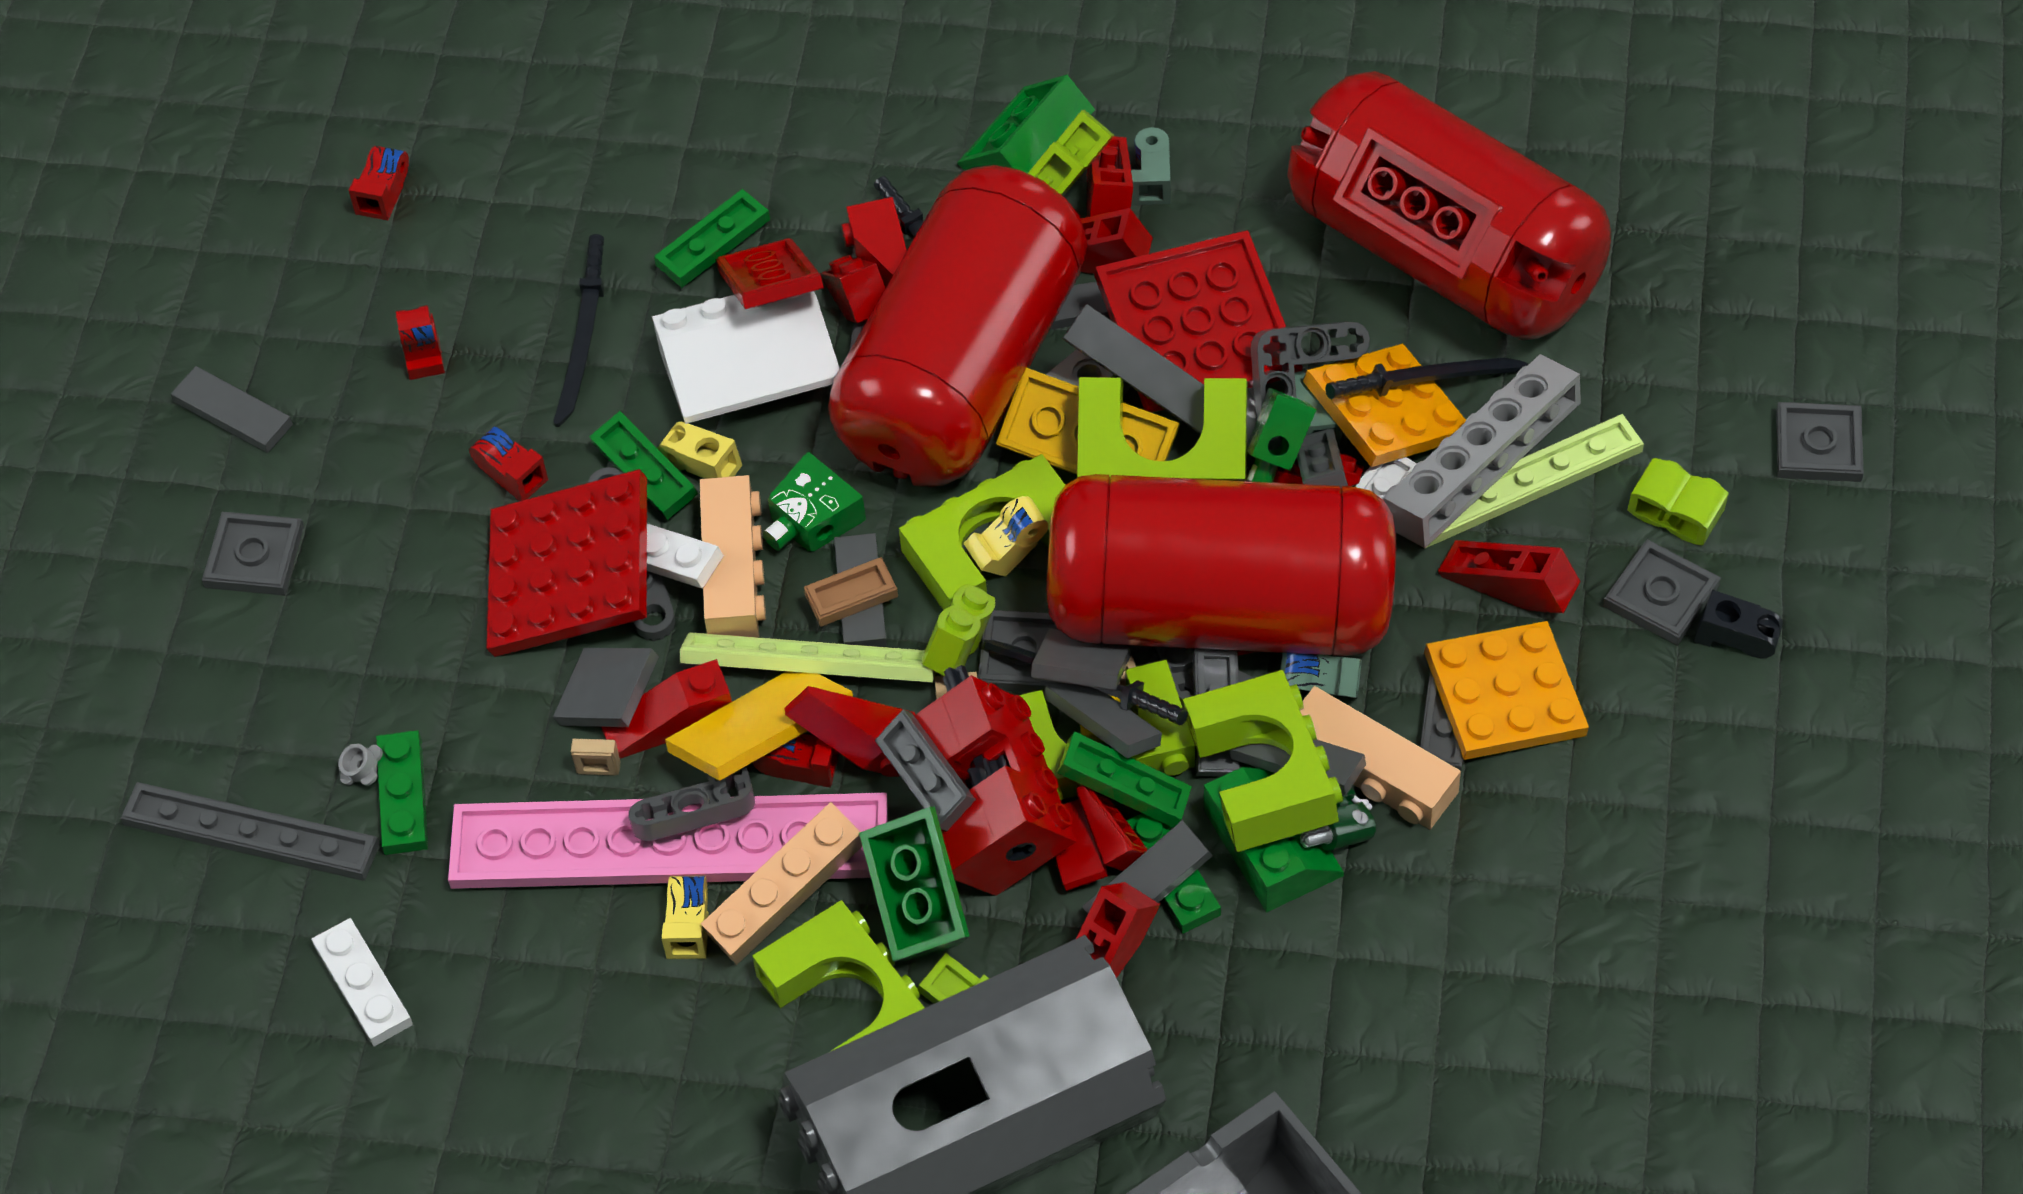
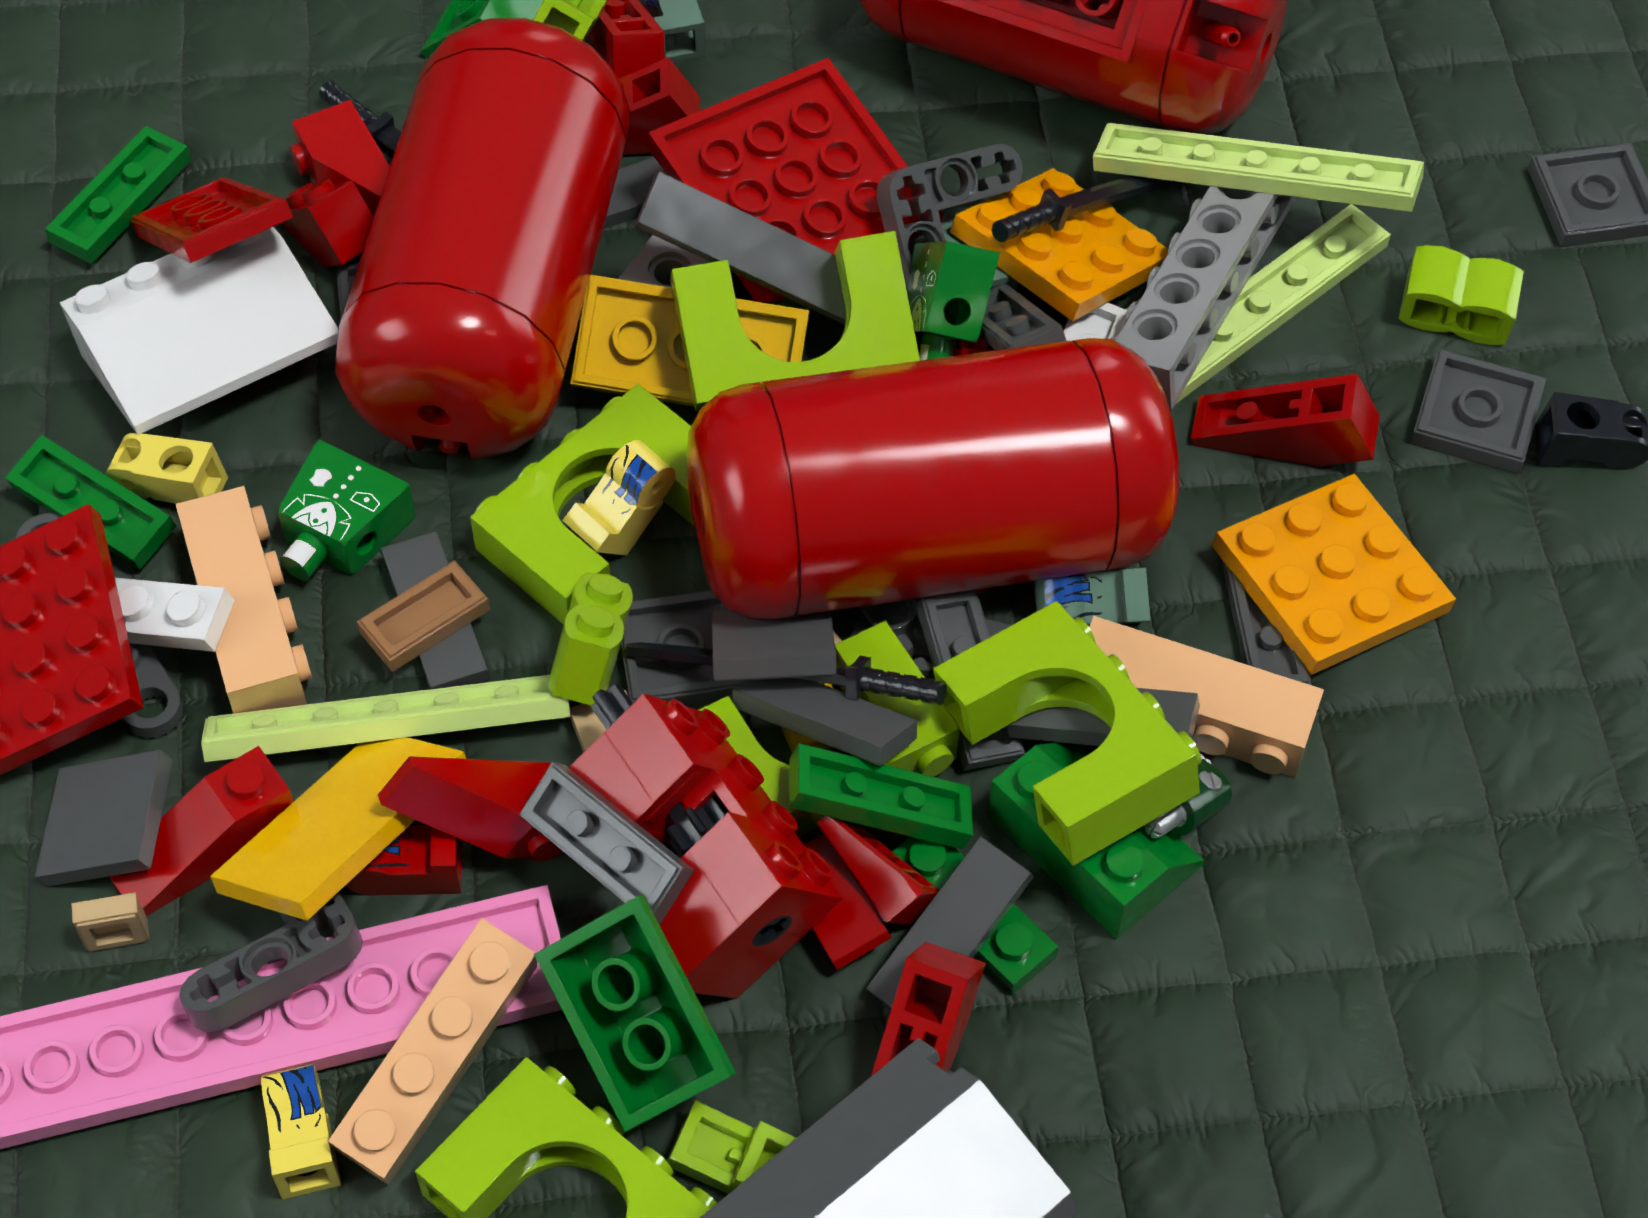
camera: 20 degrees left, 0 degrees up
none -> yellowish green tile [1093,123,1424,212]

